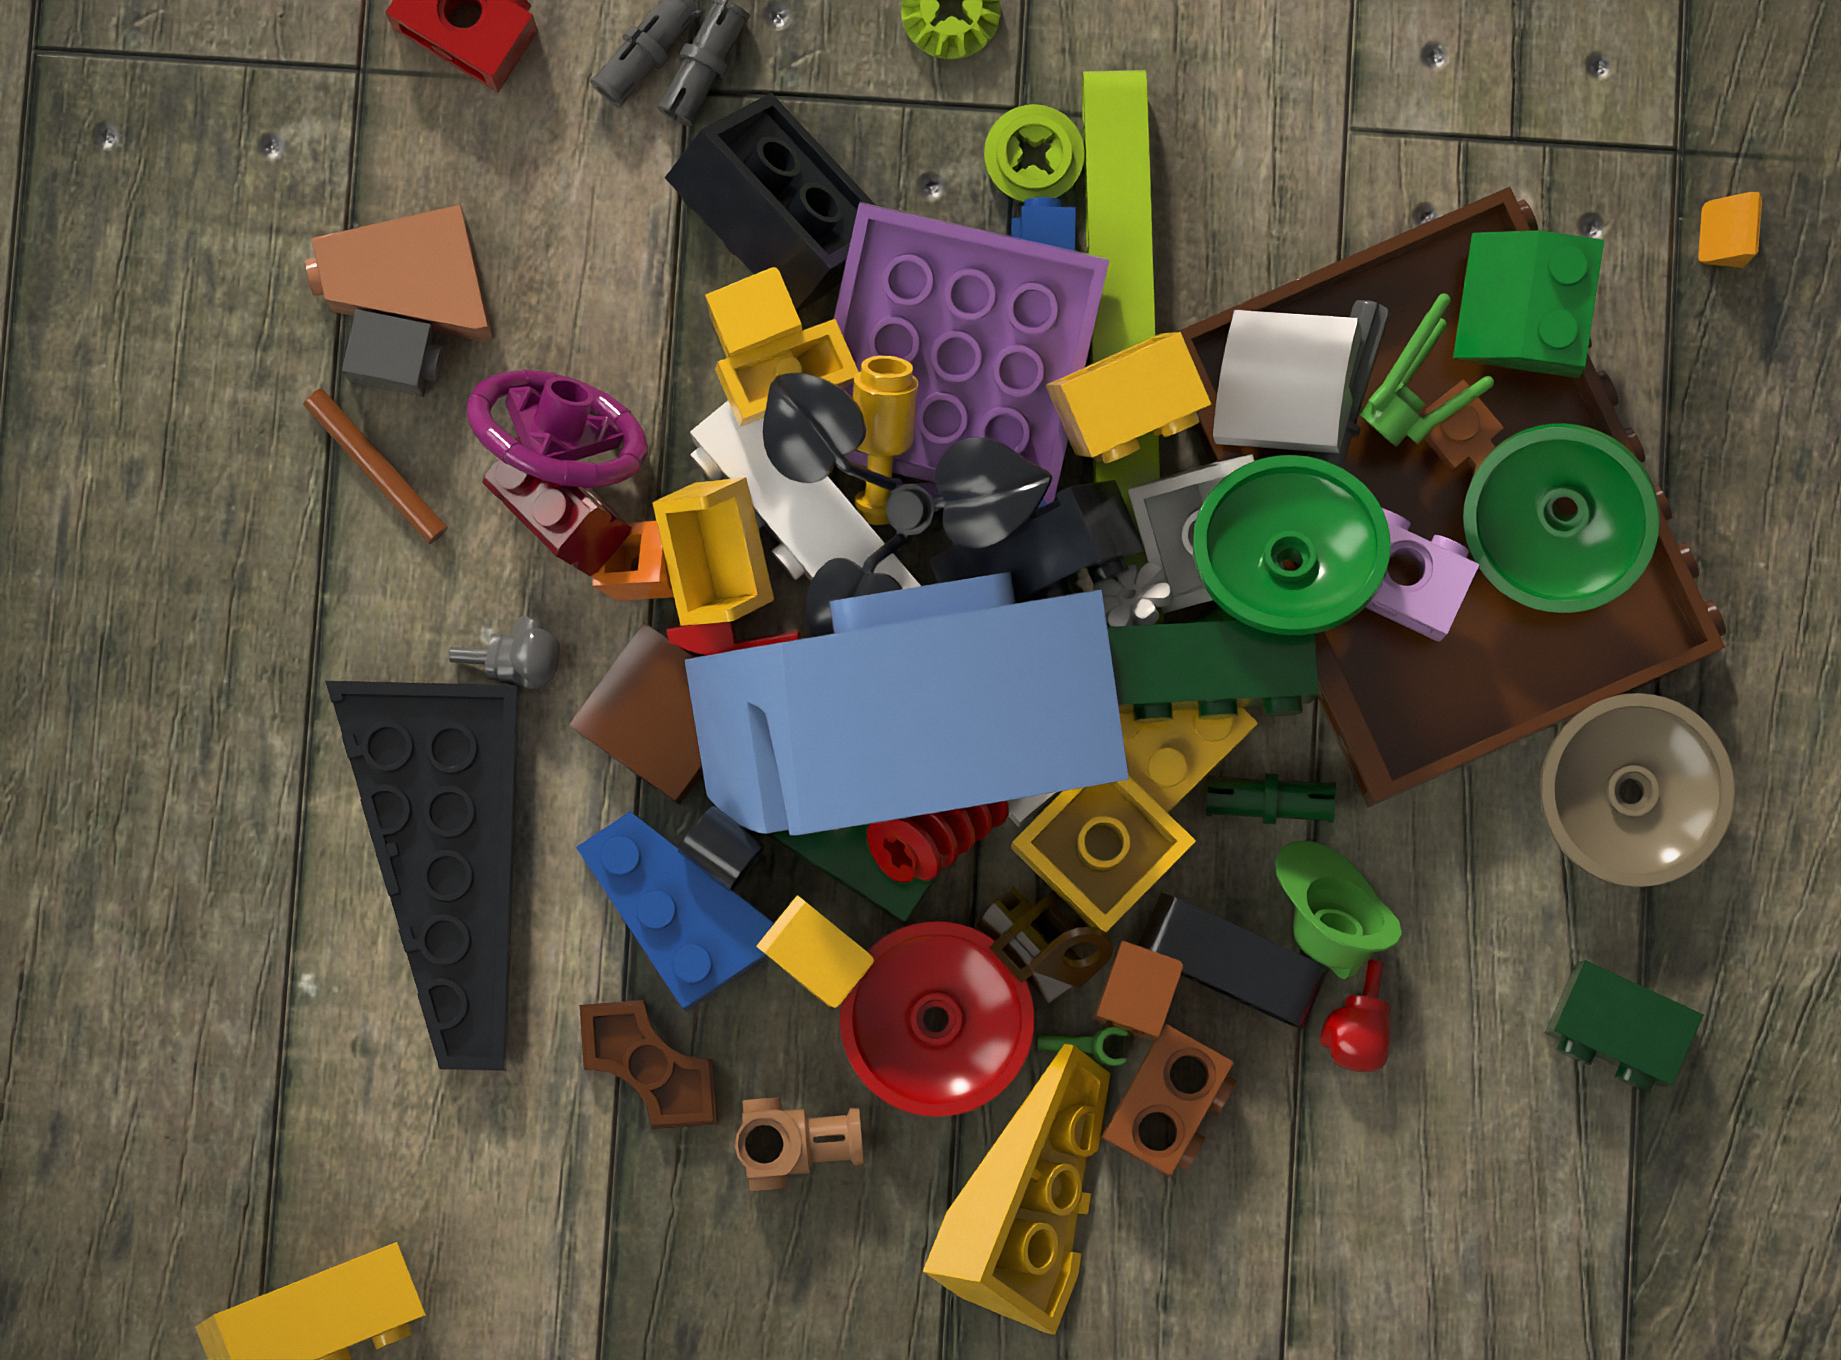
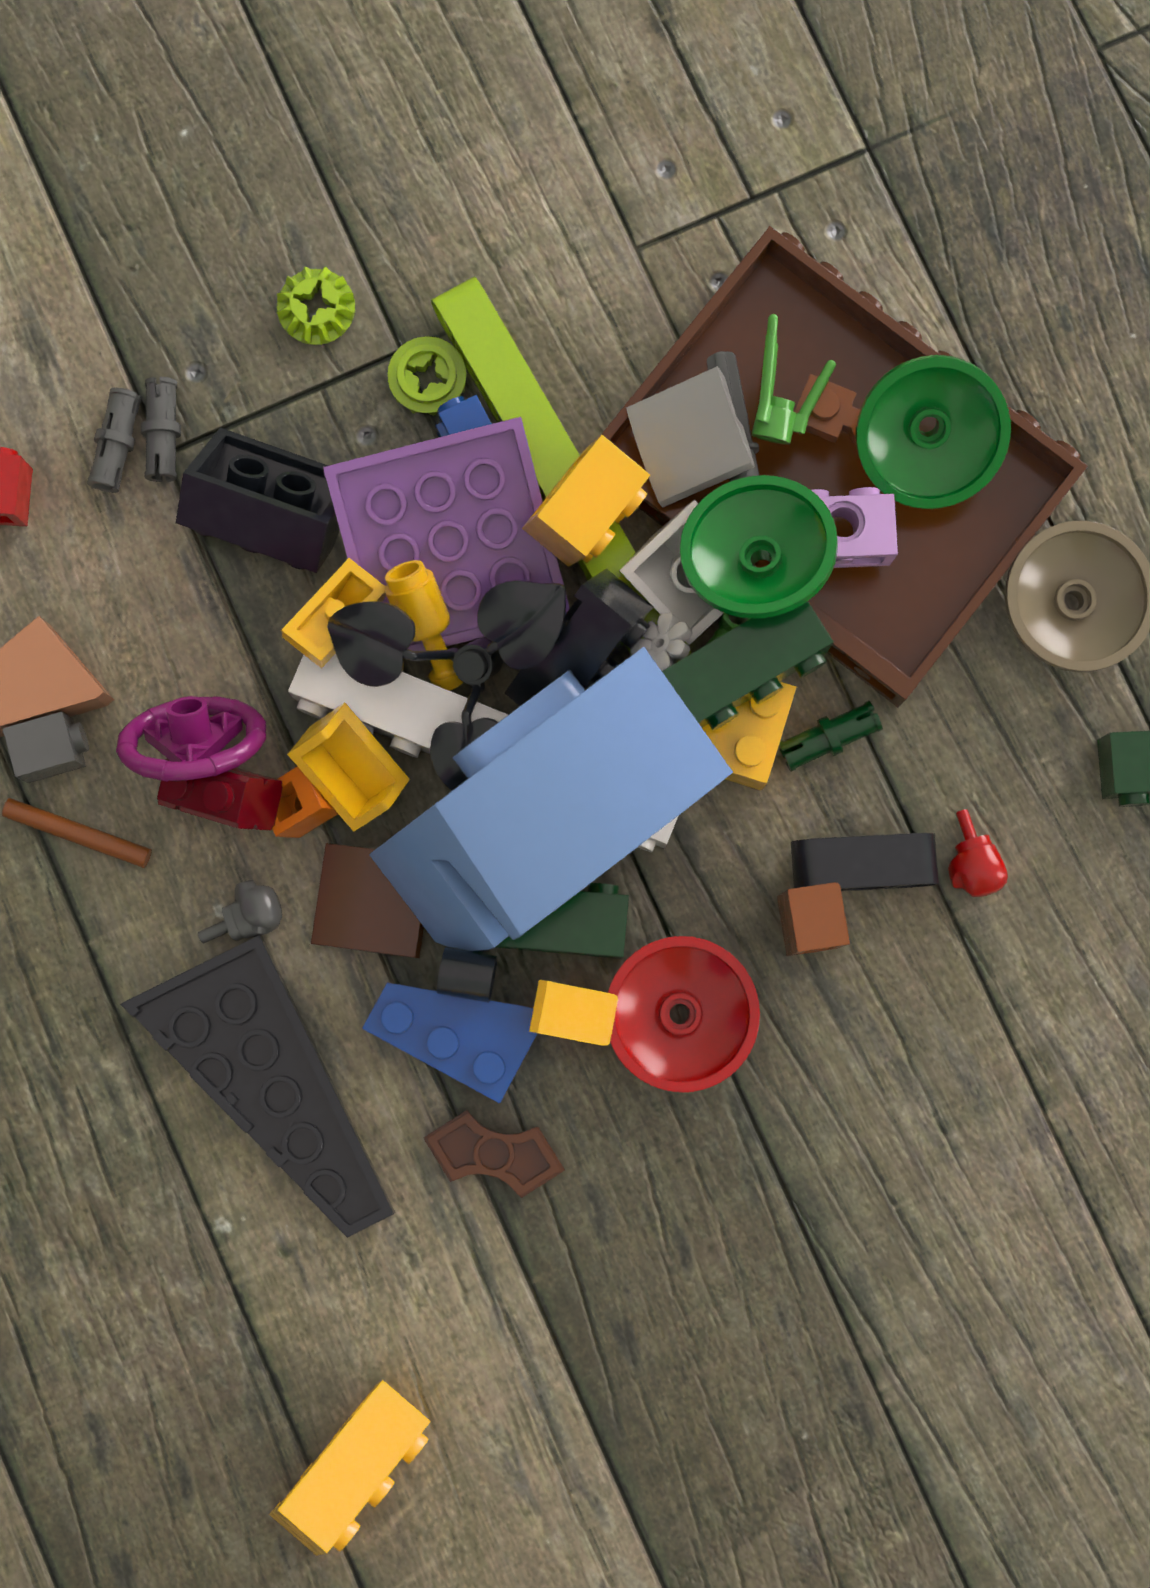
camera: 30 degrees left, 0 degrees up
red slope [666,621,801,656] -> none
yellow panel [705,267,802,358] -> none
medium nougat connector [735,1097,864,1191] -> none
red piece [867,801,1009,883] -> none
yellow wedge [923,1044,1110,1335] -> none
dark brown piece [977,886,1113,1003] -> none
yellow brick [1011,775,1196,933] -> none
bright green hand [1038,1027,1130,1066] -> none
dark orange brick [1100,1024,1237,1176] -> none
bright green piece [1275,841,1402,979] -> none
green slope [1453,230,1604,378] -> none
light orange slope [1698,192,1762,268] -> none

